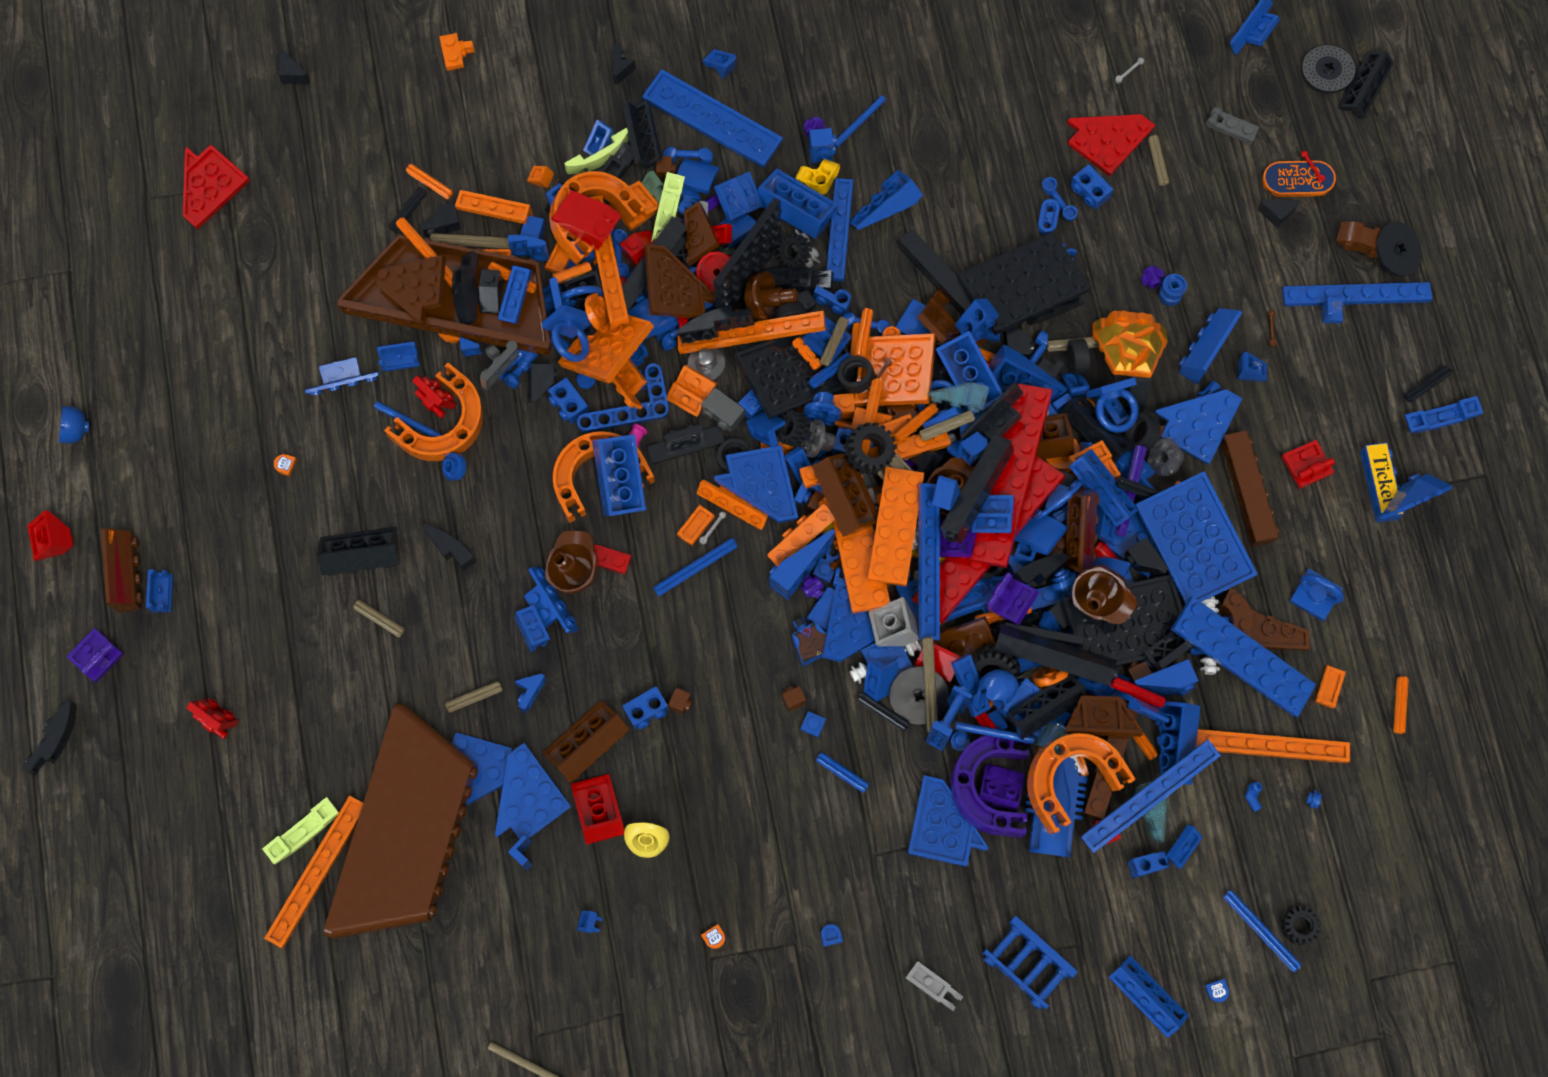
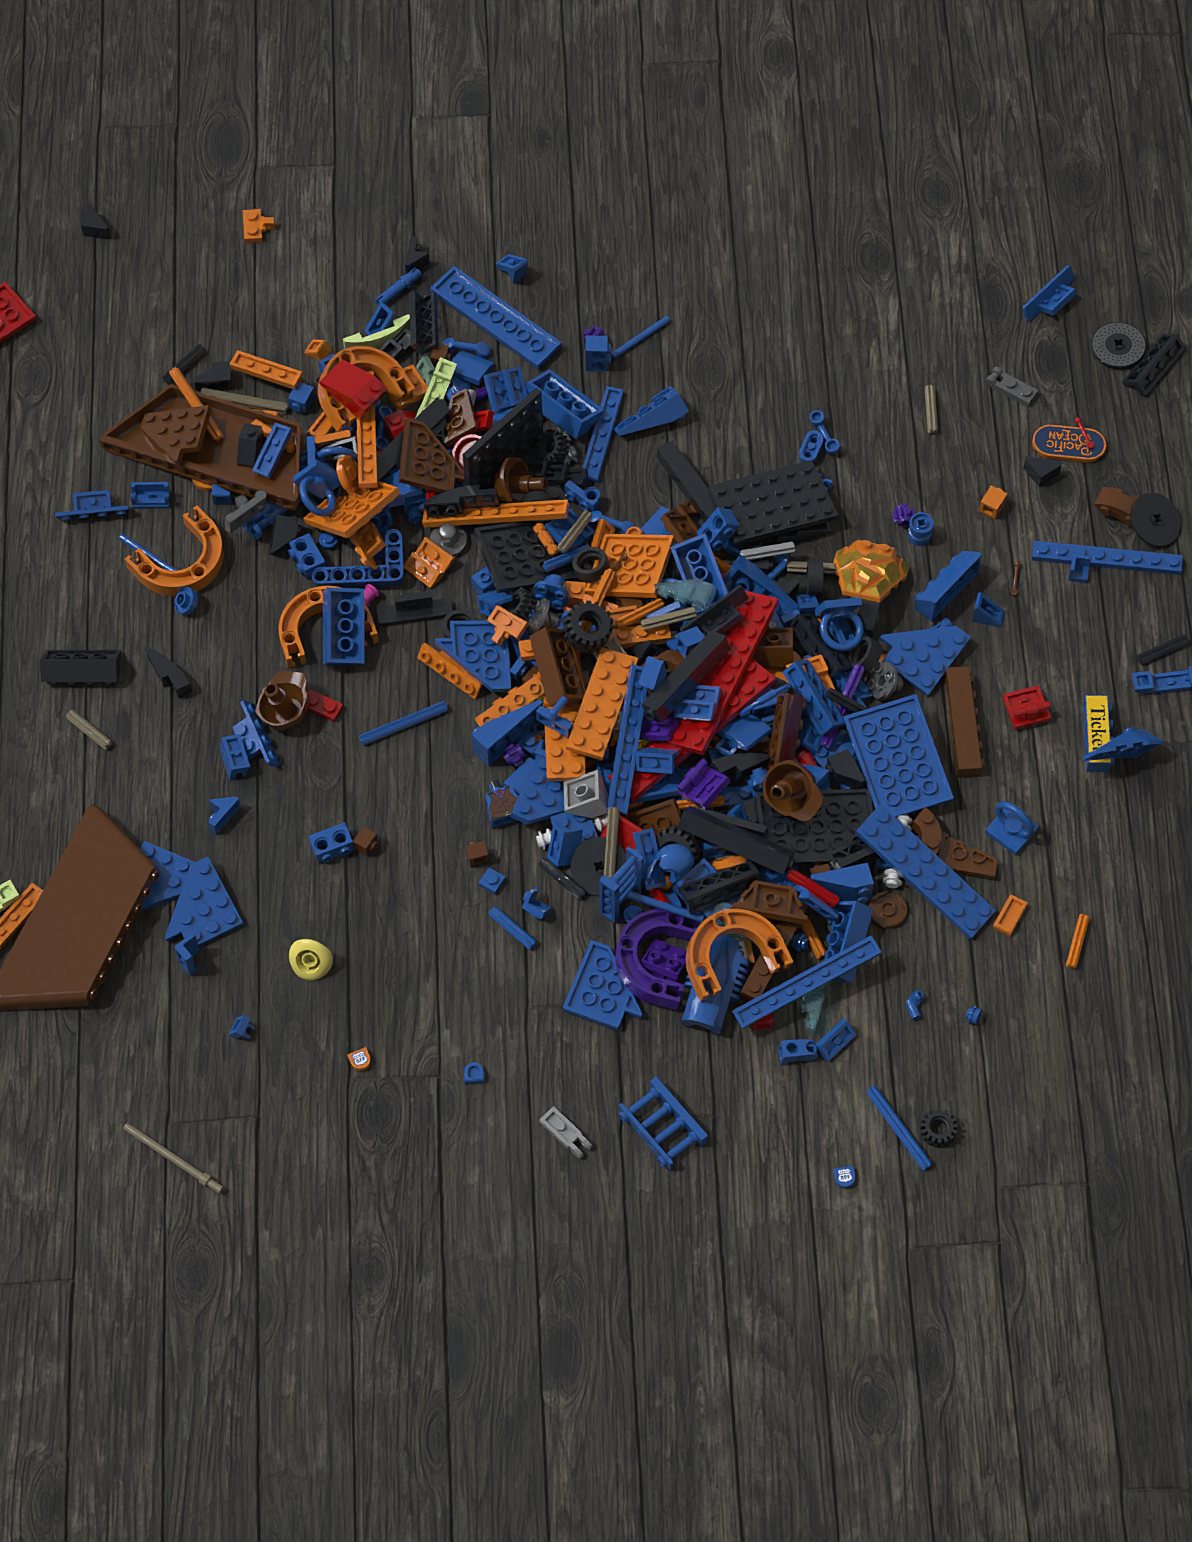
camera: 10 degrees right, 10 degrees down
tile [274,454,297,477] -> none
orange axle [406,164,453,199] -> none
red plate [412,376,457,419] -> none
dark tan axle [445,681,502,712] -> none
black slope [452,251,480,325] -> none
blue slope [508,235,549,262] -> none
reddish brown slope [542,700,630,783] -> none
red slope [571,774,624,845] -> none
orange tile [677,504,715,546] -> none
light grey hinge [700,511,726,545] -> none
dark grey brick [701,388,745,432] -> none
yellow piece [795,159,840,195] -> none
orange axle [854,308,873,358] -> none
red wing [1067,114,1155,177] -> none
blue brick [1070,164,1114,210] -> none
blue fence [1109,955,1189,1038] -> none
light grey hinge [1115,57,1144,84] -> none
orange plate [1196,729,1350,763] -> none
none -> blue pin [375,267,422,306]
none -> orange hinge [487,605,529,646]
none -> blue bracket [522,887,552,919]
none -> blue plate [536,696,572,738]
none -> blue panel [636,747,679,774]
none -> light grey axle [740,542,795,560]
none -> blue plate [792,933,809,953]
none -> reddish brown tile [868,891,907,929]
none -> orange brick [979,486,1007,519]

